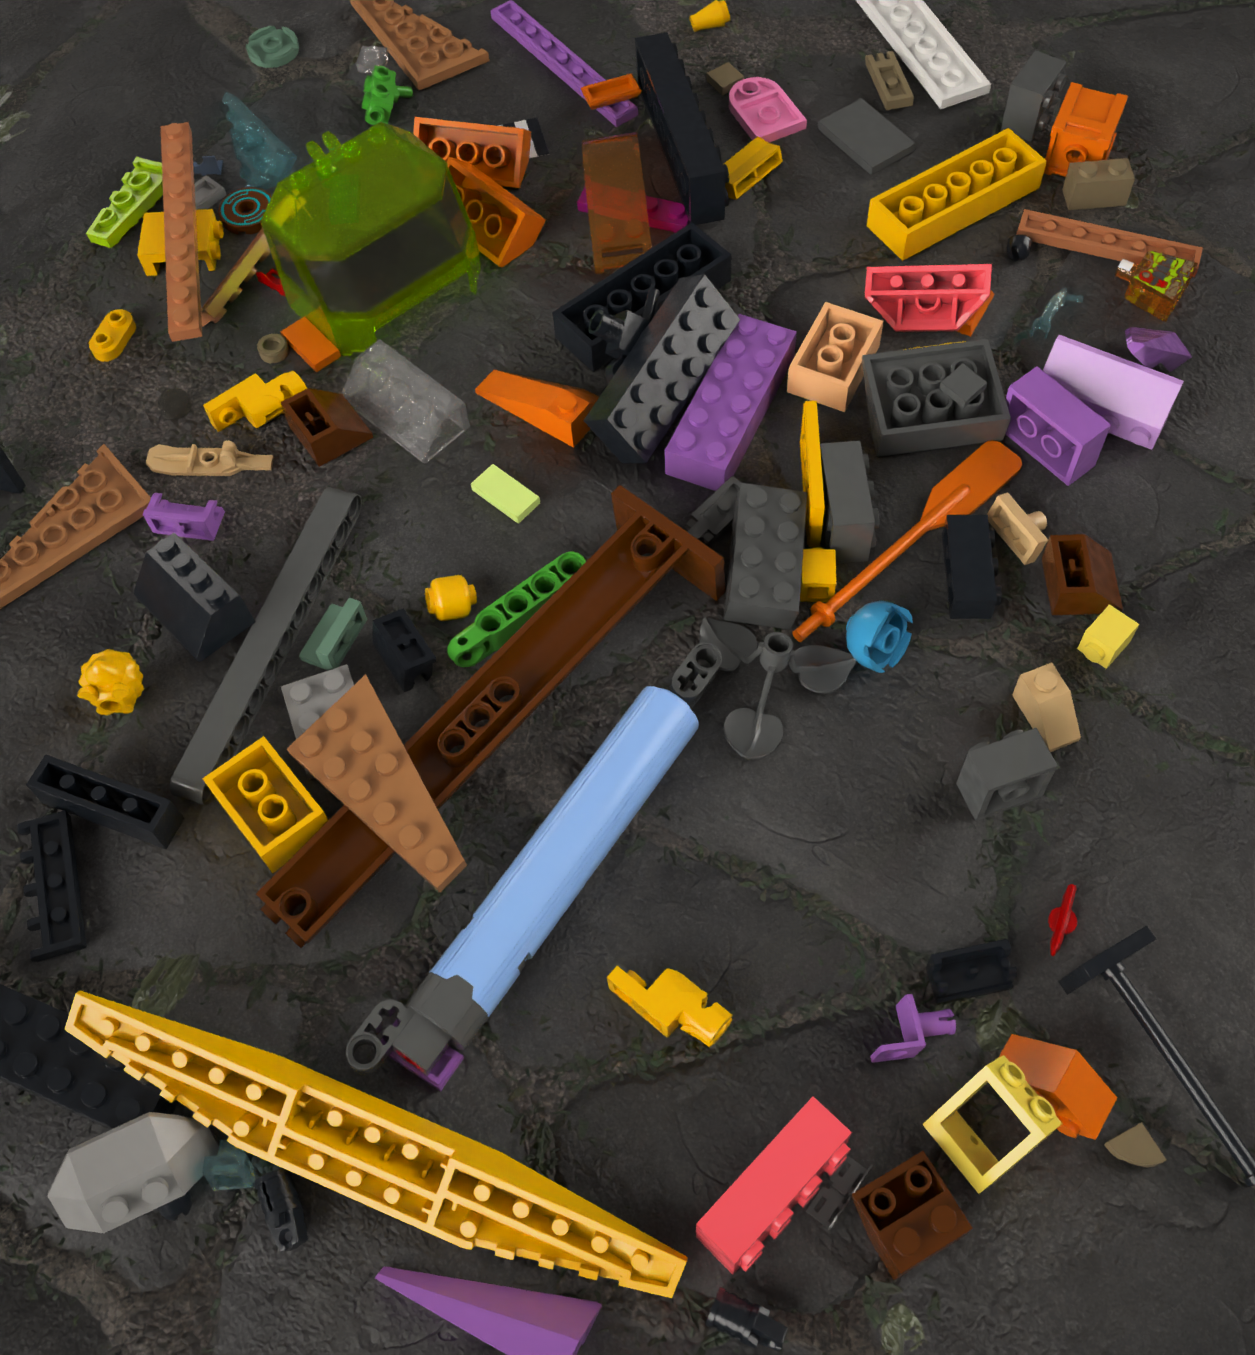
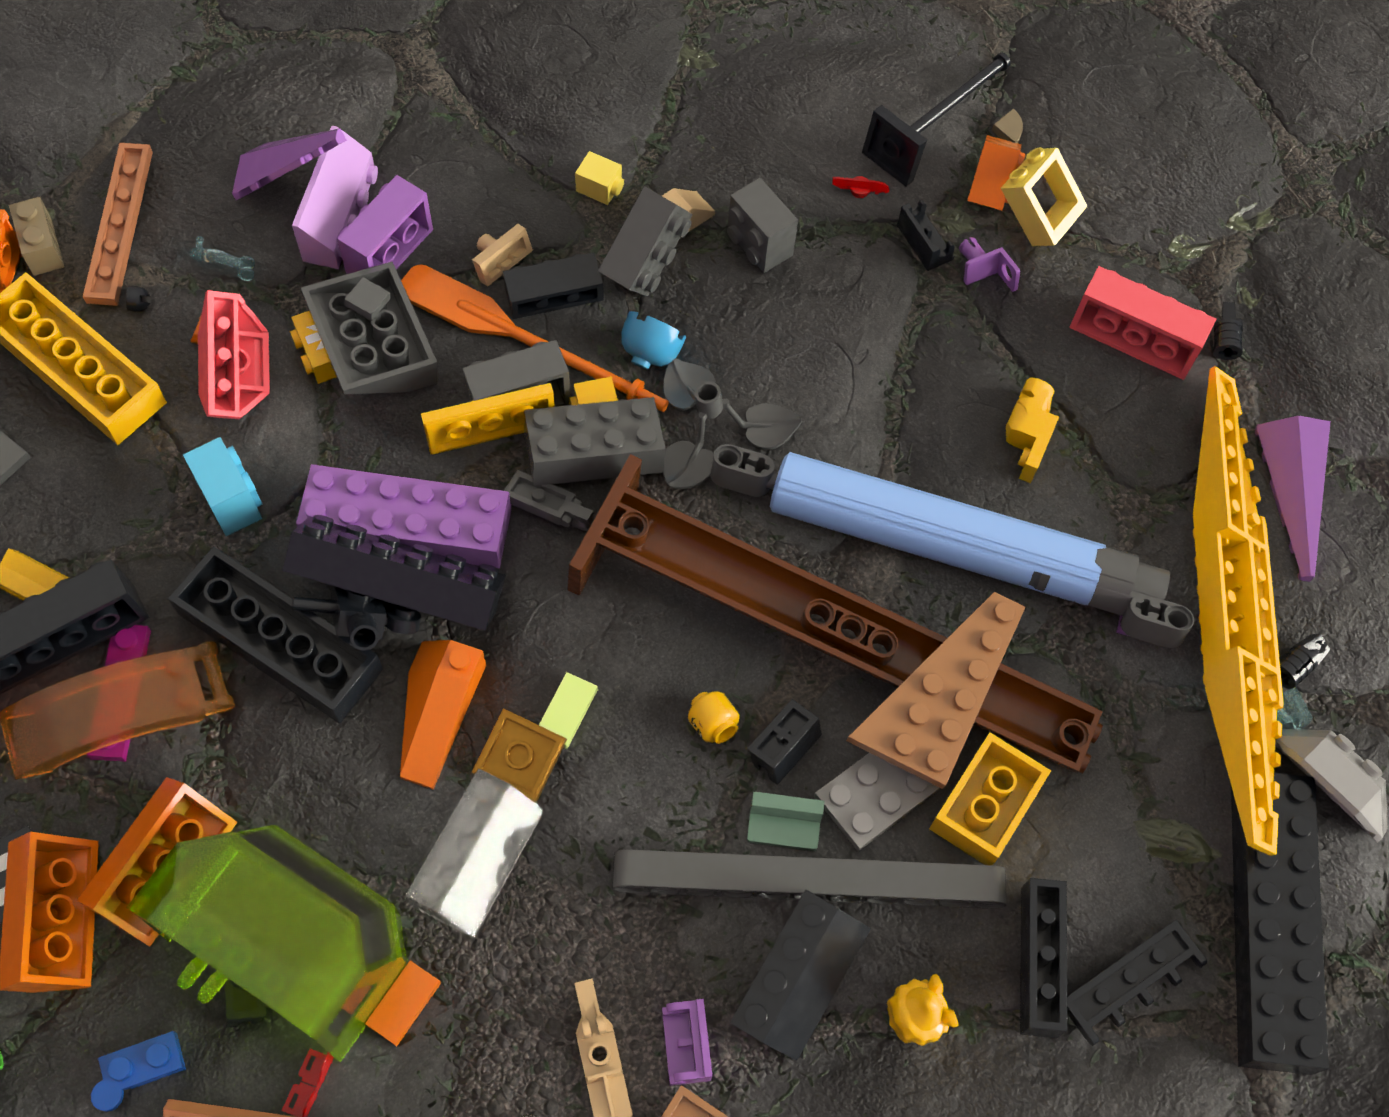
camera: 115 degrees left, 5 degrees up
yellow plate [203,370,307,432] -> none
dark tan tile [257,333,290,364] -> none
reddish brown slope [280,388,373,467] -> none
bright green piece [447,551,586,667] -> none
light nougat brick [787,302,884,412] -> none
reddish brown slope [851,1151,973,1281] -> none
reddish brown slope [1042,534,1123,615] -> none
clear orange torso [1115,251,1198,322] -> none
none -> medium azure brick [183,437,263,536]
none -> pearl gold tile [472,708,567,803]
none -> dark grey brick [598,186,693,297]

